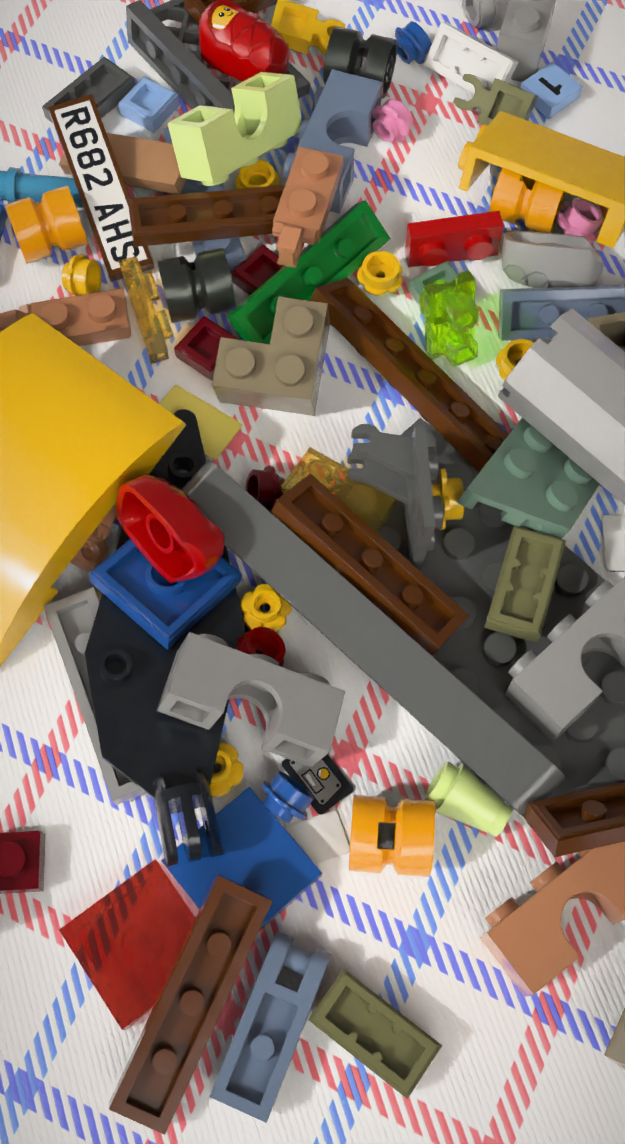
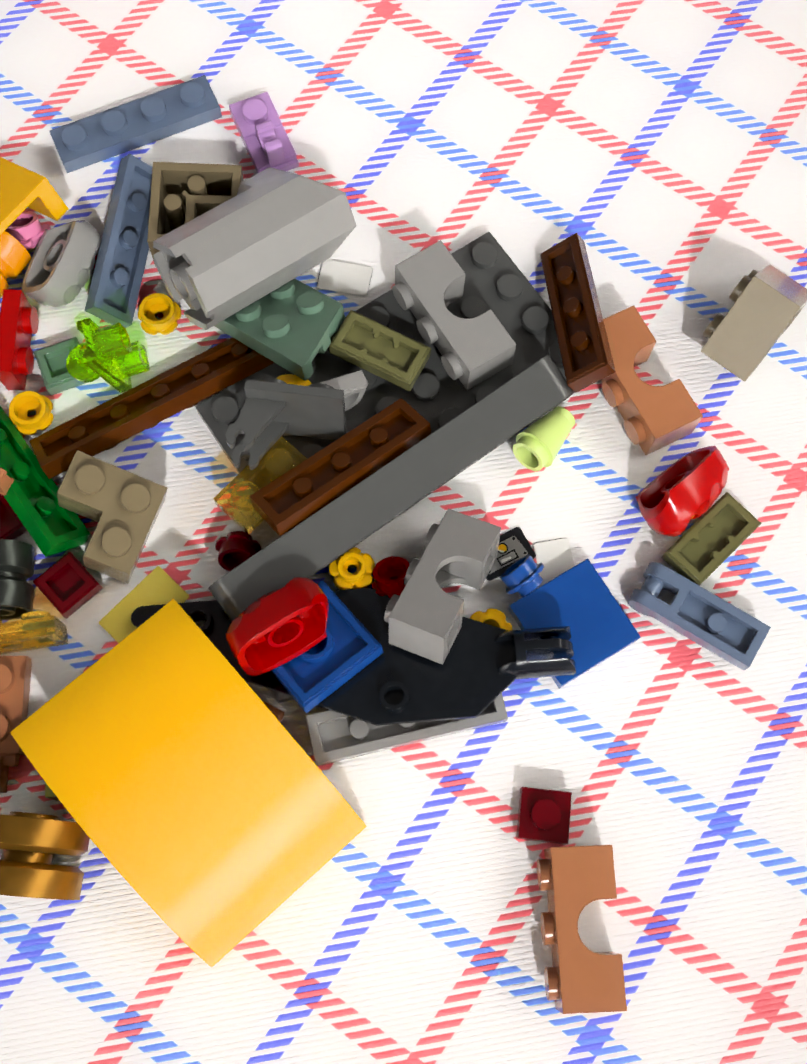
camera: 85 degrees left, 5 degrees up
clear red tile [59,859,196,1030] -> none
reddish brown plate [108,873,273,1135] -> none
light orange wheel [349,795,435,877] -> none
none -> light grey tile [320,370,369,411]
none -> red piece [636,445,729,537]

